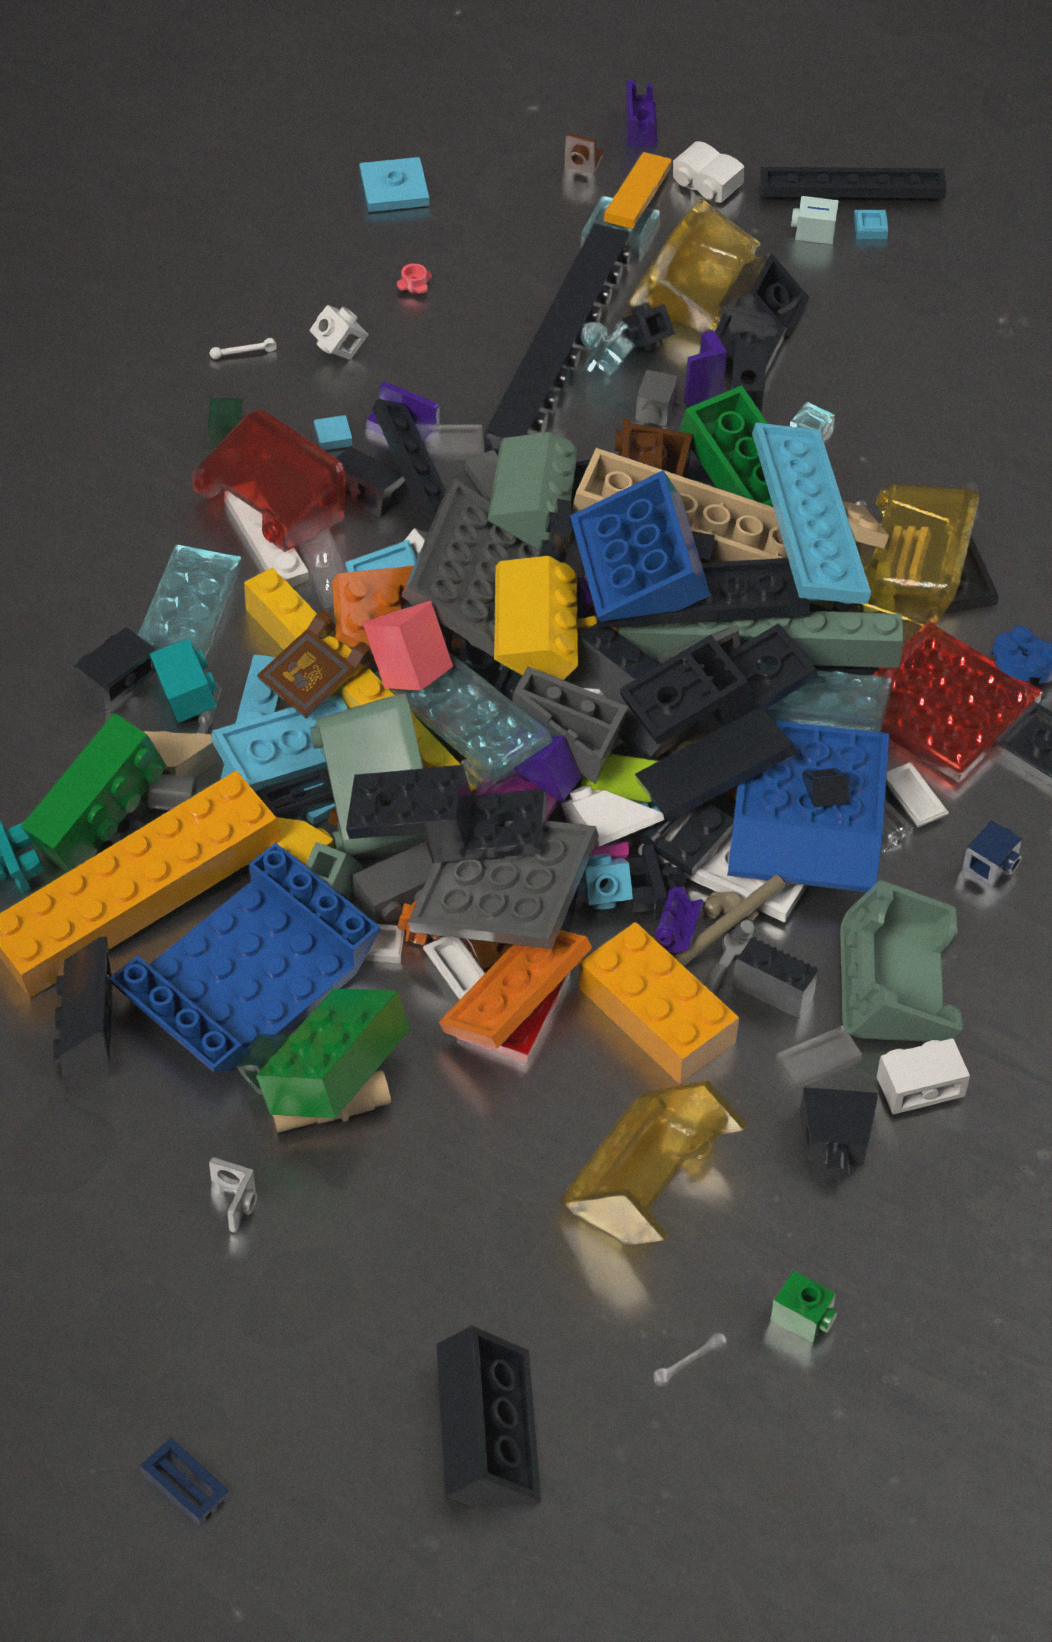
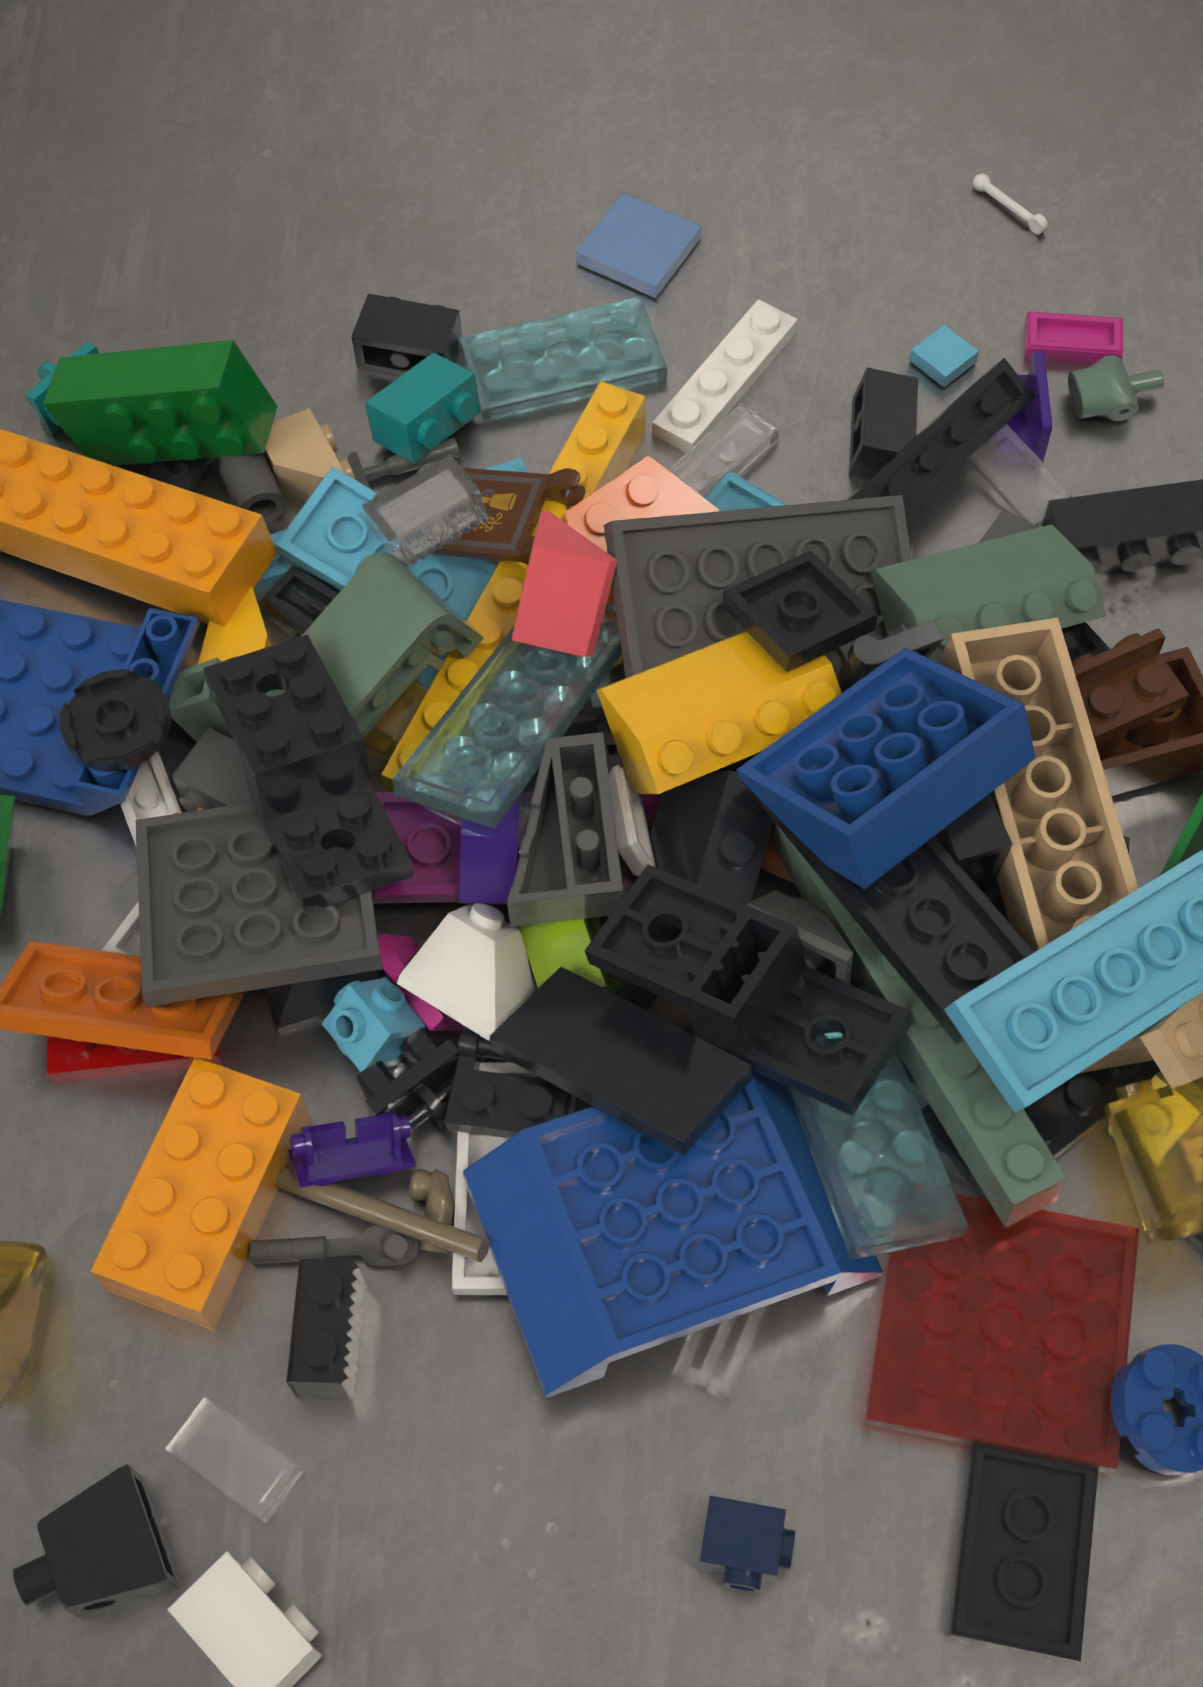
camera: 65 degrees right, 10 degrees up
clear red windscreen [192,409,346,552] -> none
clear green brick [208,398,245,450] -> none
white brick [309,305,369,360] -> none
black slope [802,768,849,807] -> none
sand green windscreen [840,880,964,1042] -> none
white tile [886,762,949,828] -> none
none -> black tile [60,669,171,772]
none -> clear brick [362,454,489,567]
none -> medium blue tile [576,192,702,298]
none -> black plate [722,550,878,672]
none -> dark pink tile [1024,311,1123,364]
none -> sand green piece [1068,355,1164,421]

